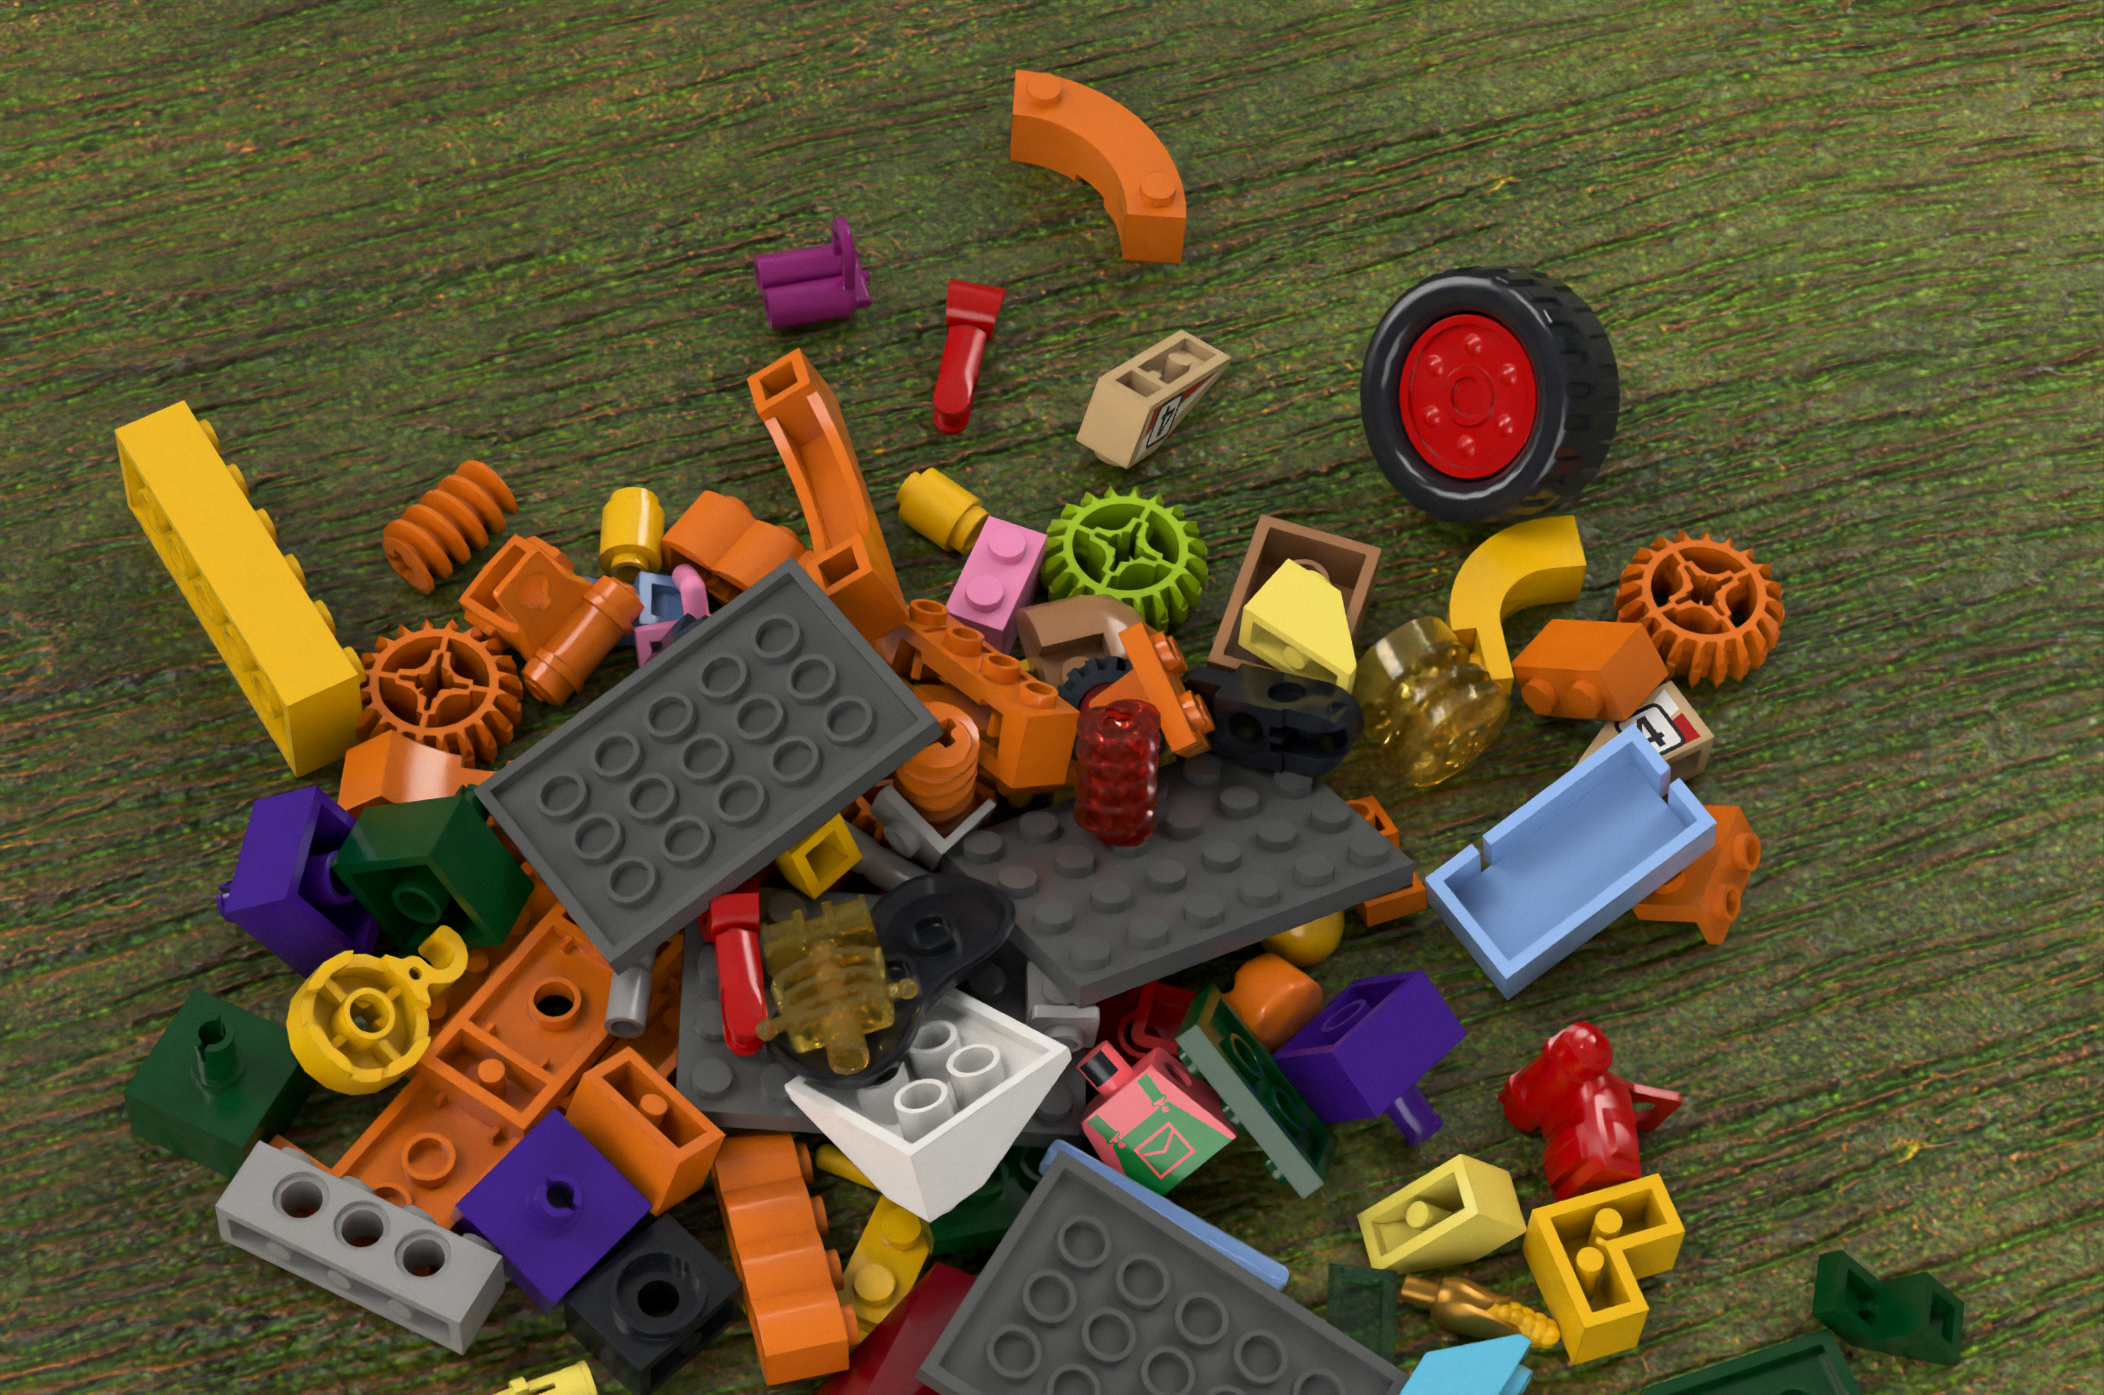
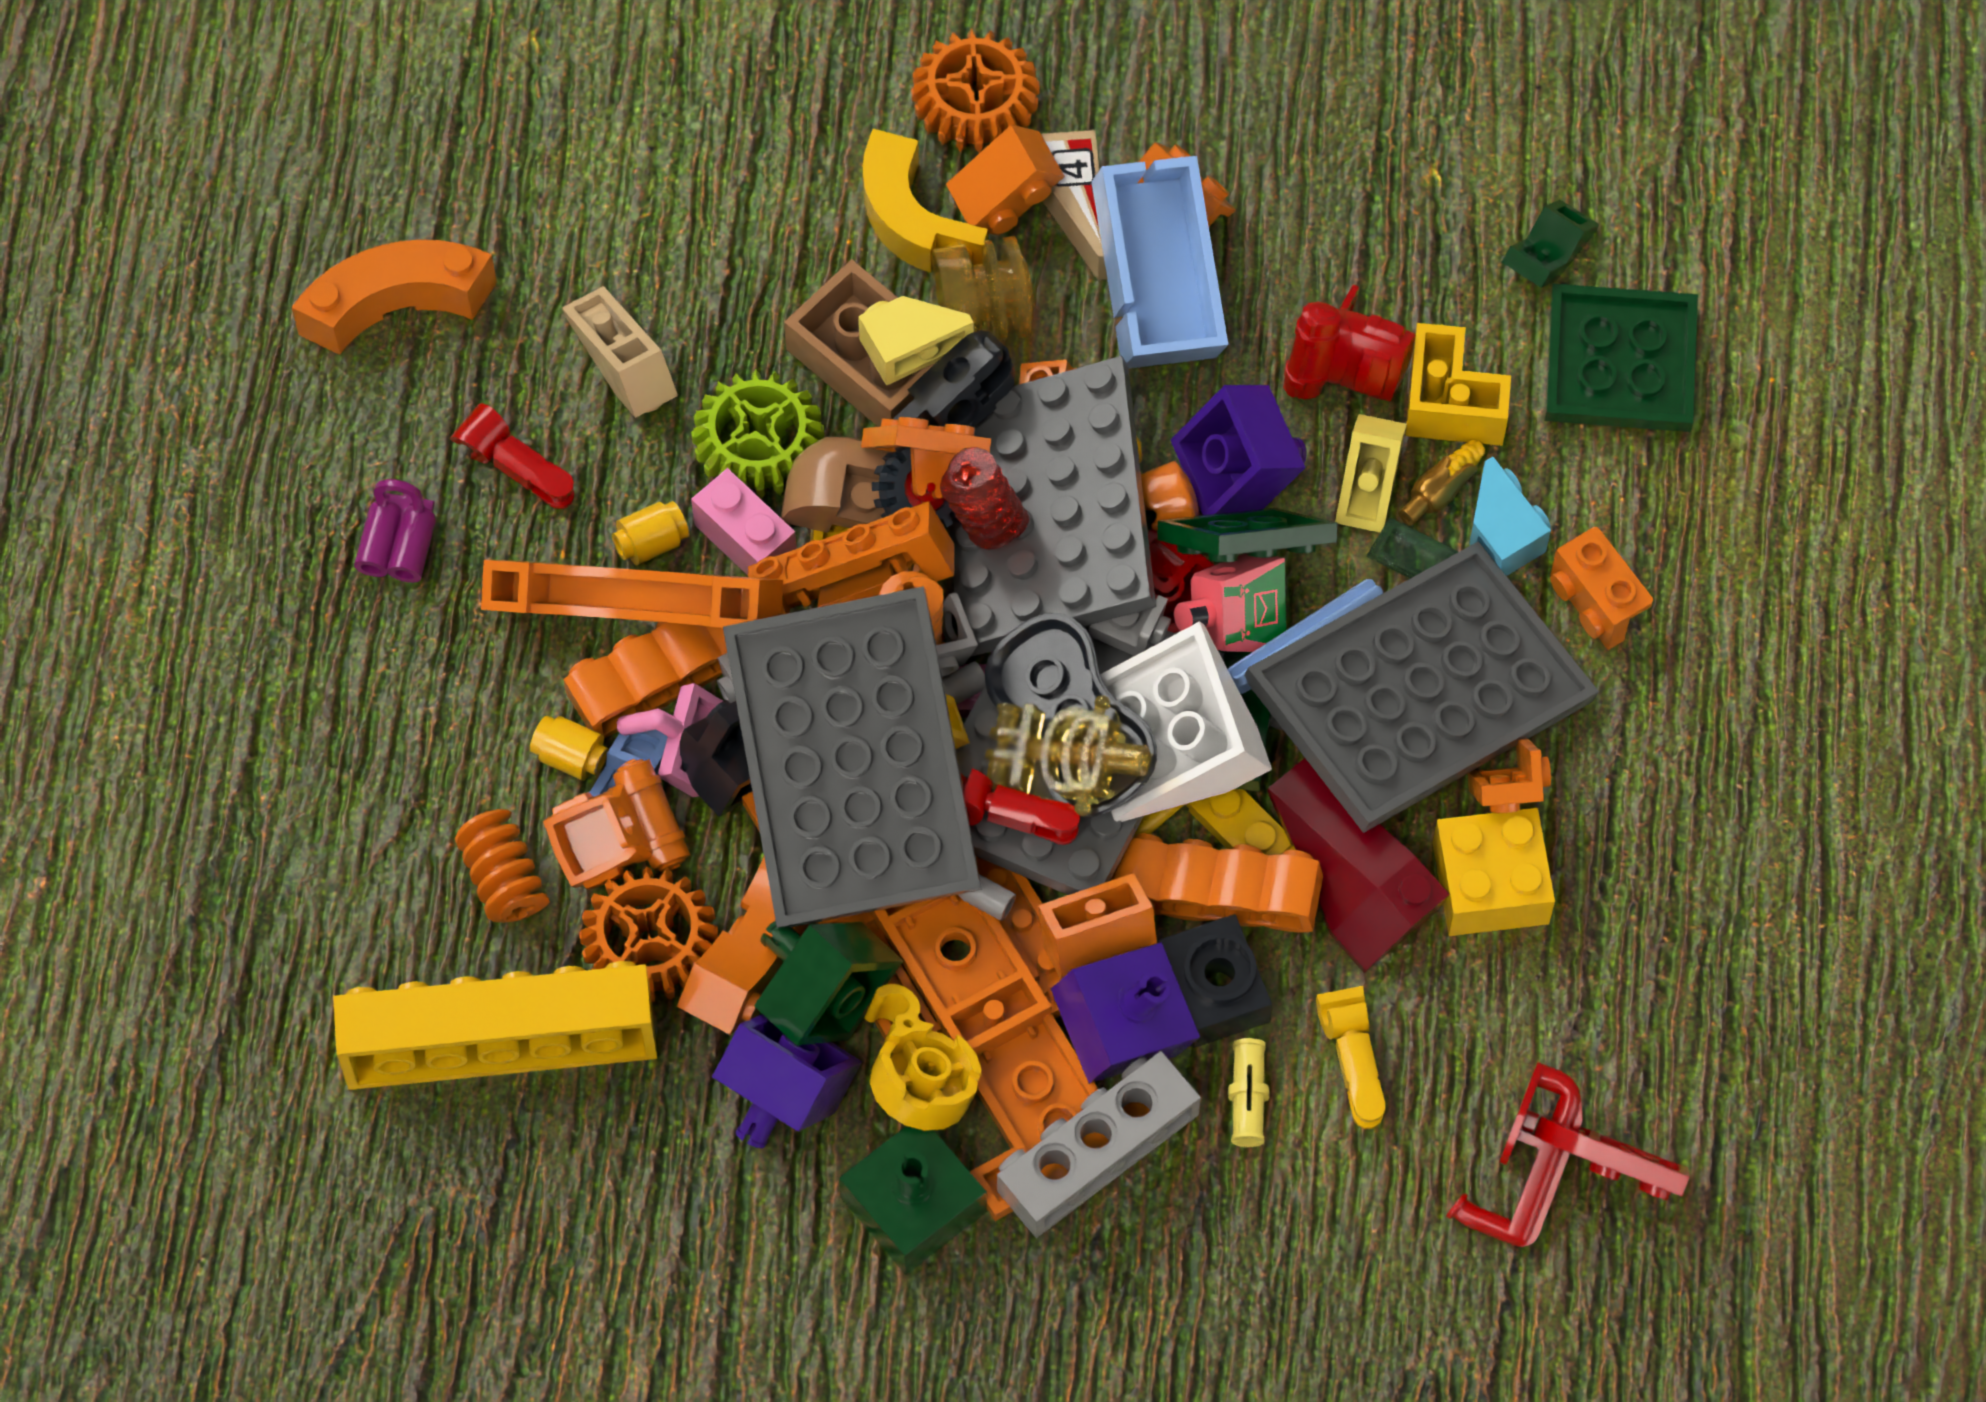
camera: 60 degrees left, 10 degrees up
black wheel [1360,266,1620,525] -> none

